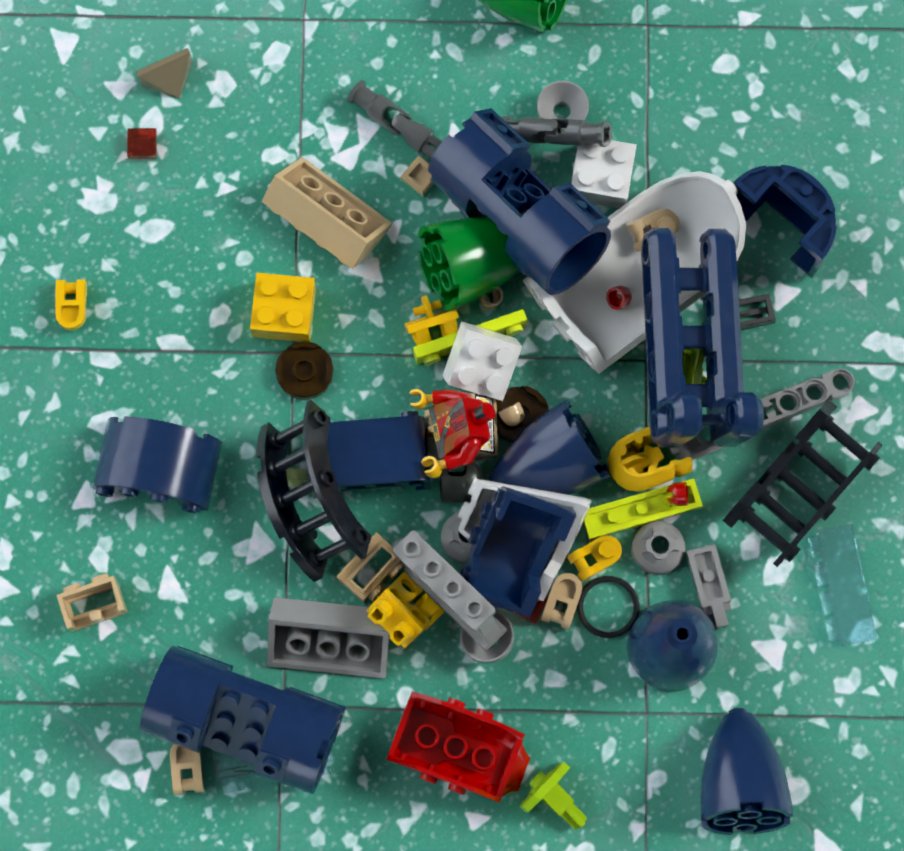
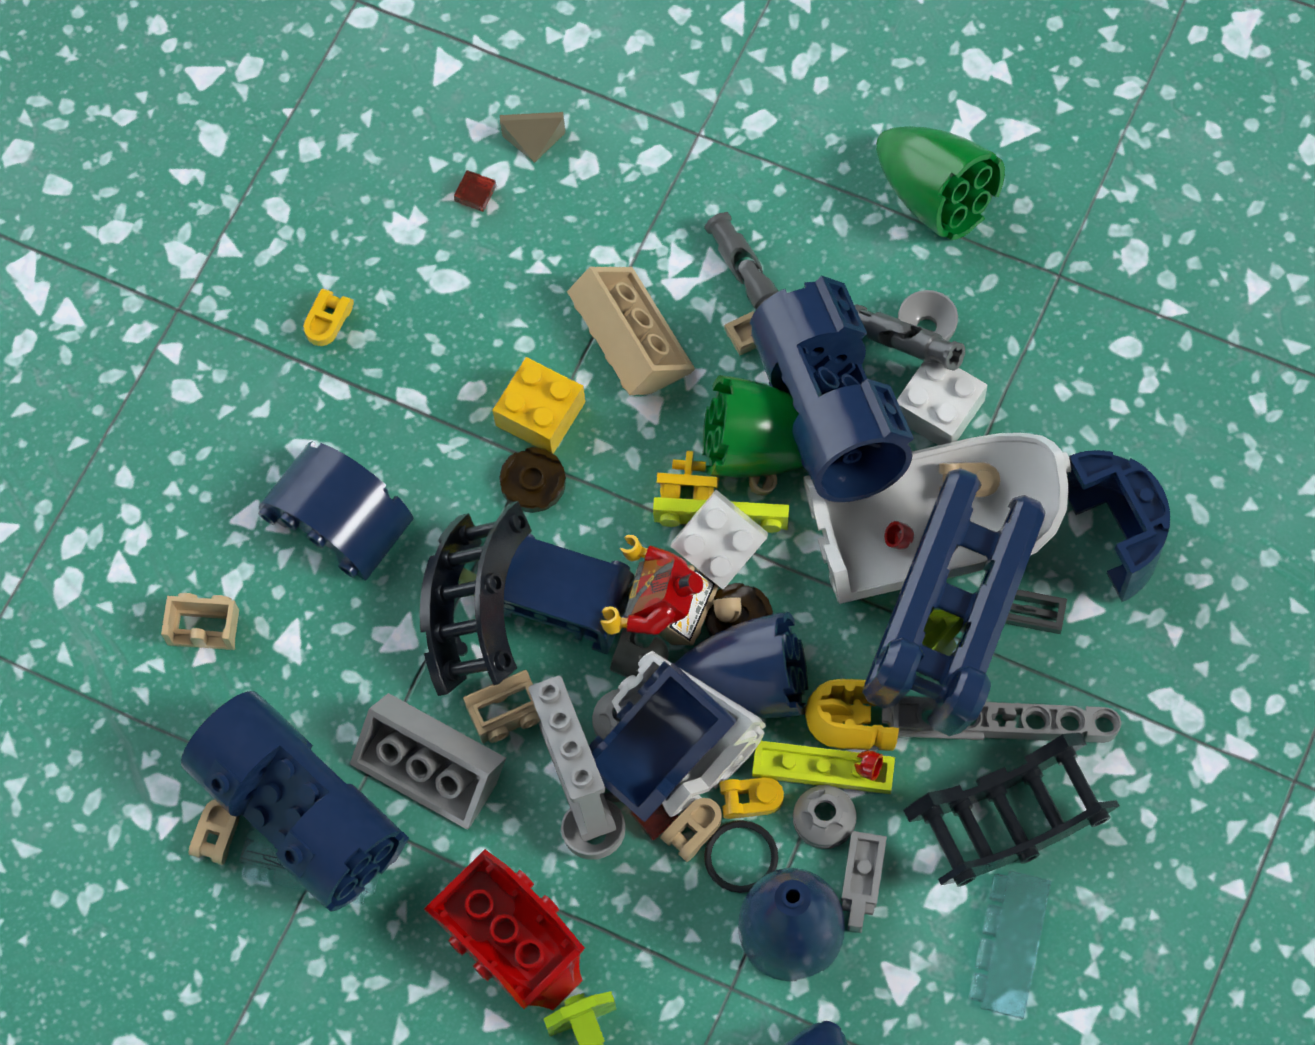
camera: 30 degrees right, 10 degrees down
yellow hips [366,572,445,648] -> none

